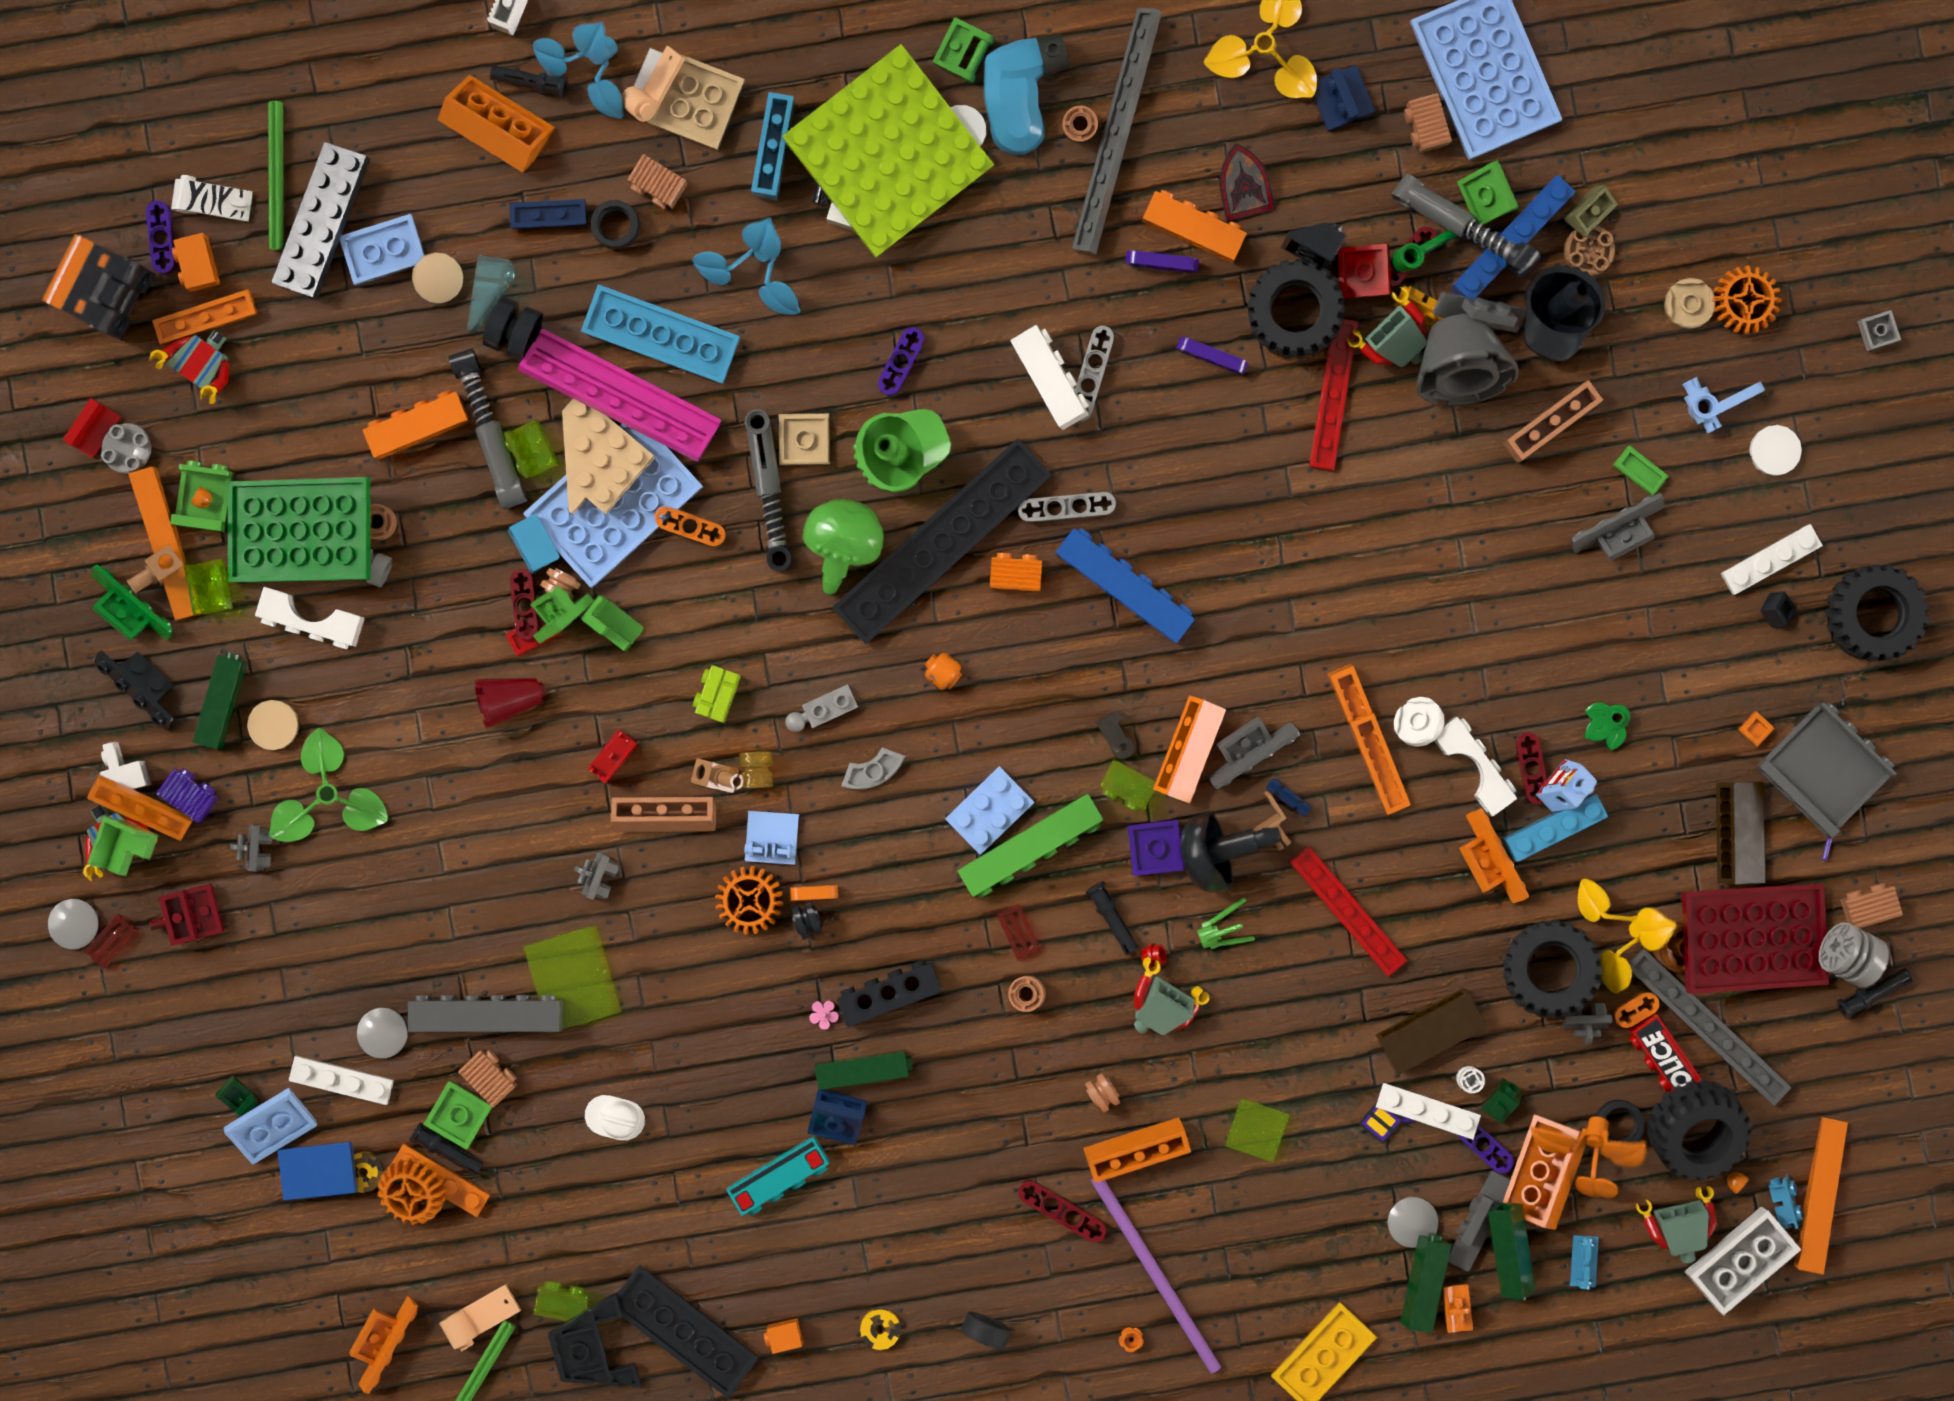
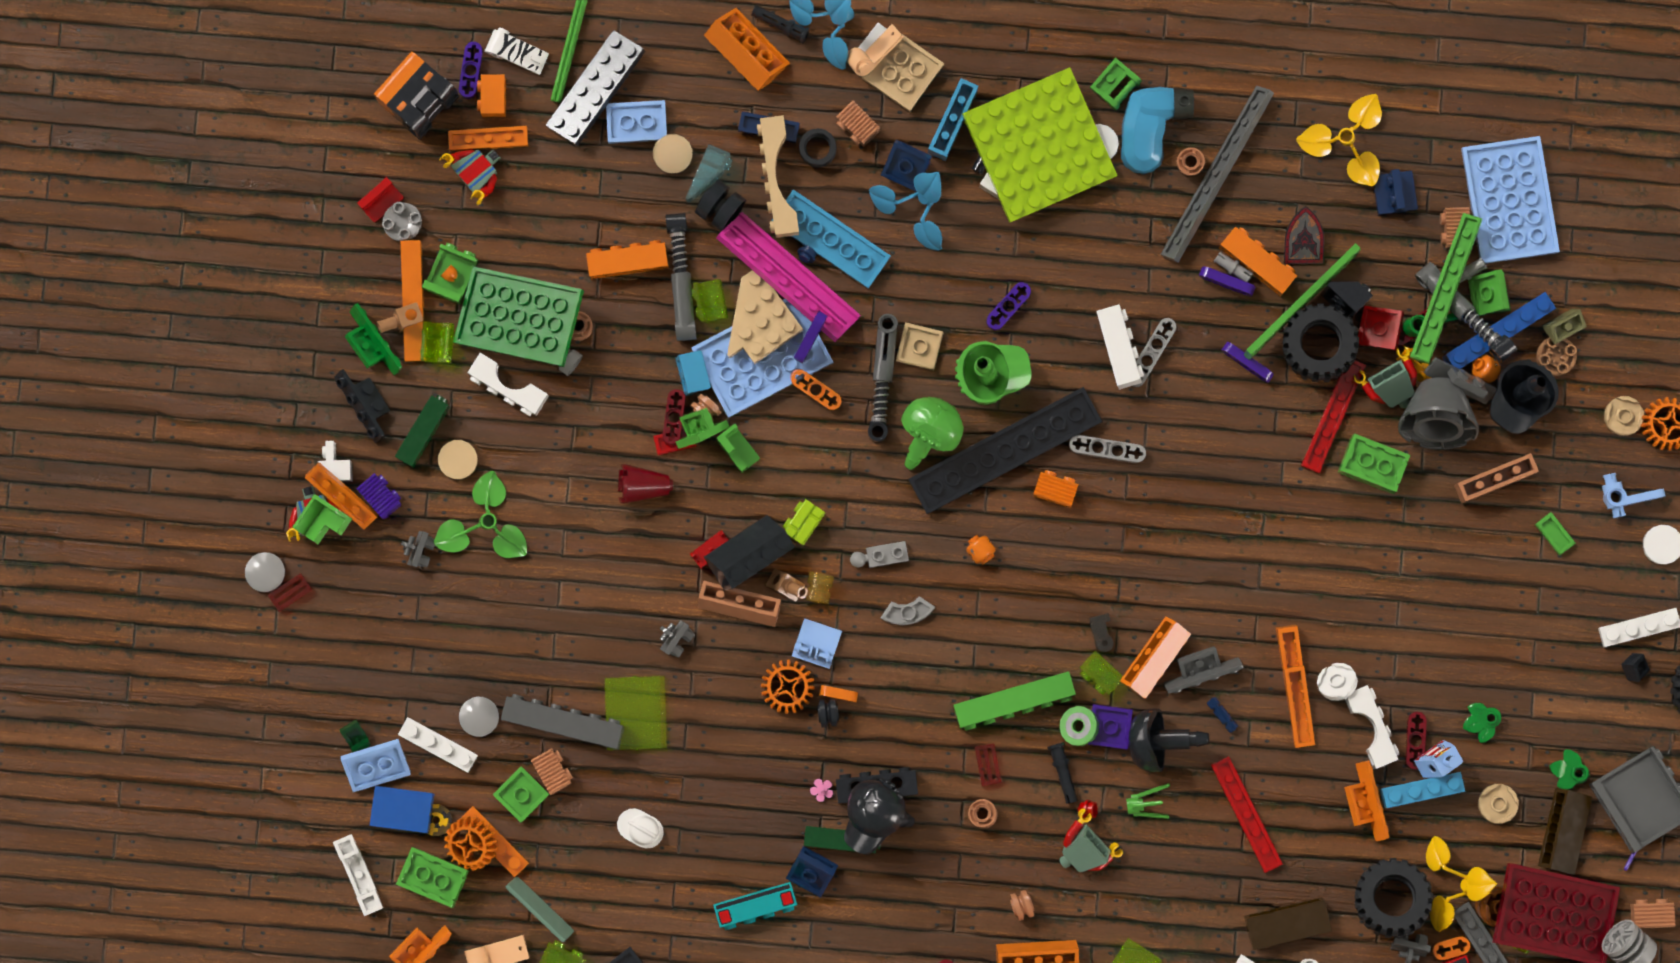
camera: 15 degrees right, 5 degrees down
dark red plate [149,883,225,946] -> none
black pin [409,1122,484,1176] -> none
light blue plate [945,766,1034,855] -> none
blue brick [1055,528,1195,644] -> none
medium nougat bracket [1254,791,1291,851] -> none
dark grey bracket [1571,493,1664,561] -> none
orange tile [1738,711,1775,747] -> none
none -> white slope [333,834,383,916]
none -> bright green piece [396,847,470,908]
none -> sand green slope [505,877,574,942]
none -> black slope [704,515,795,591]
none -> tan arch [757,115,799,238]
none -> dark purple beam [794,311,828,364]
none -> dark blue plate [797,245,816,263]
none -> black piece [844,778,915,855]
none -> dark blue bracket [881,140,932,192]
none -> bright green tile [1060,706,1099,746]
none -> light grey pin [1214,251,1254,282]
none -> bright green tile [1244,243,1361,360]
none -> bright green piece [1337,433,1410,494]
none -> bright green tile [1410,213,1482,364]
none -> light grey pin [1460,258,1487,283]
none -> orange head [1471,354,1501,383]
none -> tan tile [1478,784,1519,824]
none -> green plate [1549,749,1589,790]

